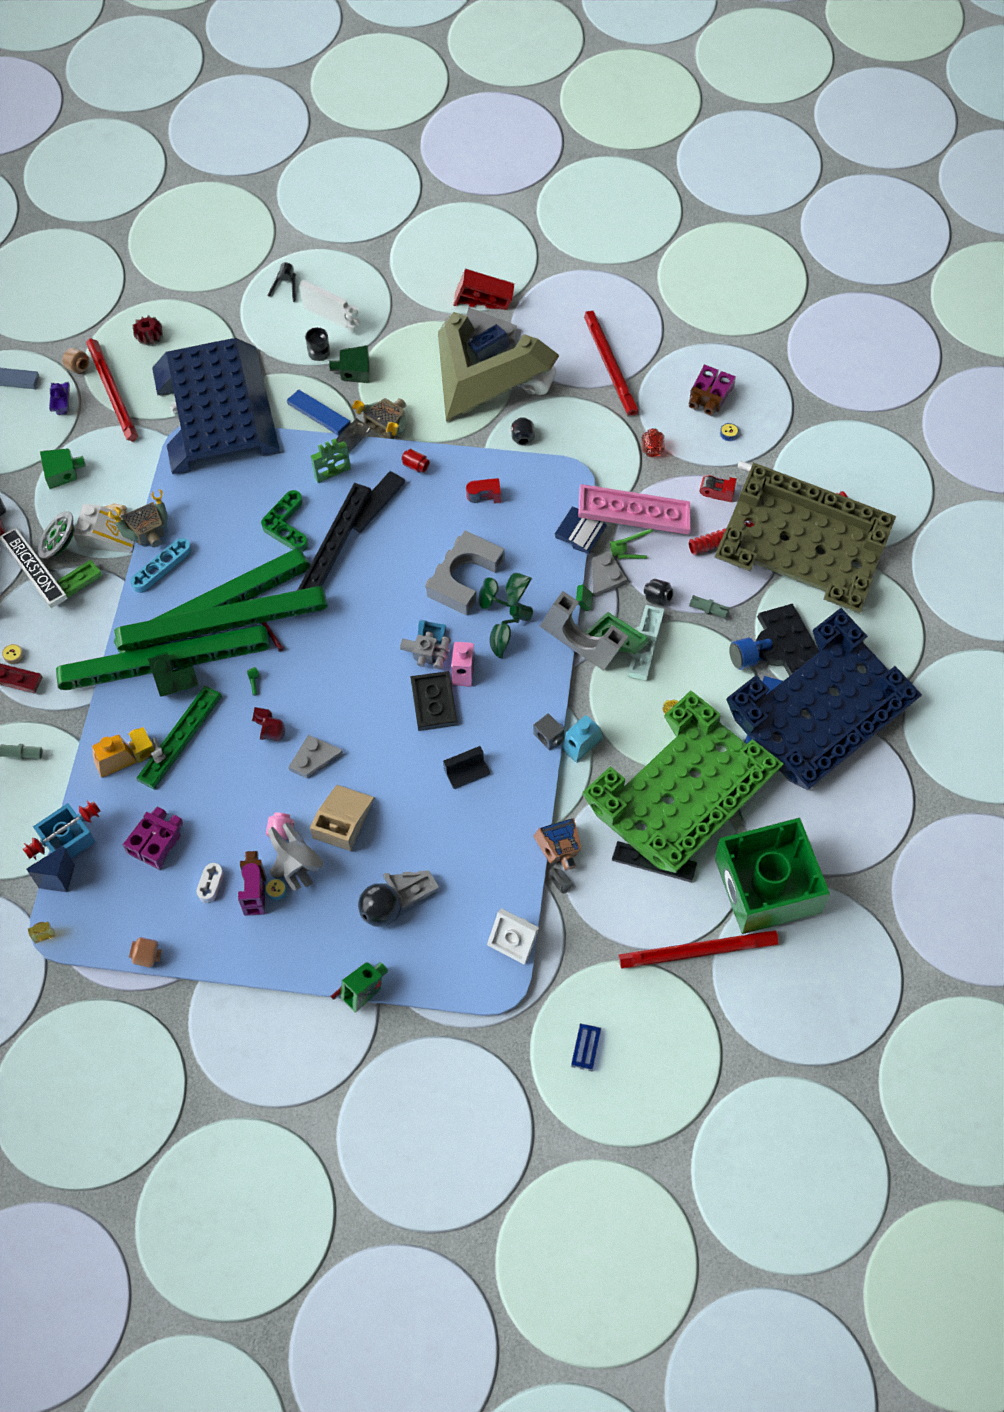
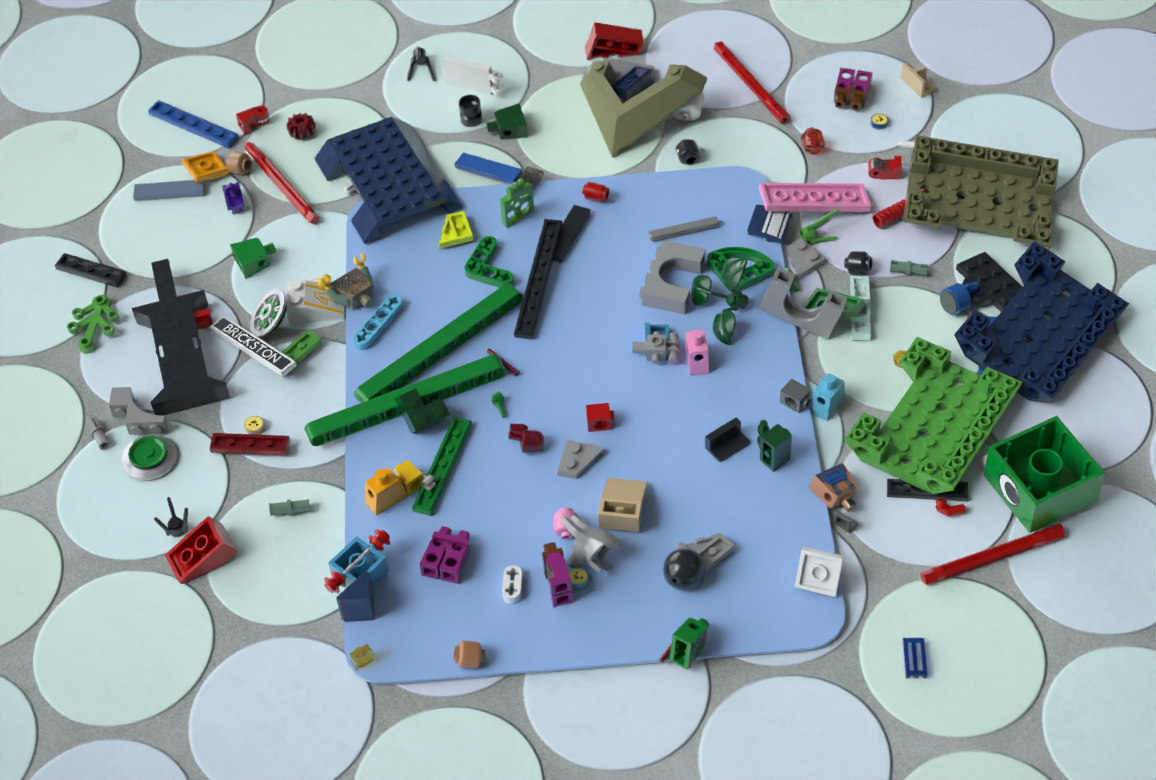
camera: 10 degrees left, 10 degrees down
green beam [114,586,328,651] -> none
torso [352,398,407,439] -> none
pearl dark grey tile [410,671,458,731] -> none
red leg [466,478,501,503] -> none
none -> blue tile [148,100,239,149]
none -> light orange tile [182,151,229,183]
none -> red leg [236,105,270,135]
none -> neon yellow wing [438,211,473,249]
none -> red brick [586,403,615,432]
none -> light grey axle [649,216,719,241]
none -> green beam [707,247,775,292]
none -> dark green brick [757,420,792,472]
none -> tan panel [901,63,935,98]
none -> red arm [935,498,966,517]

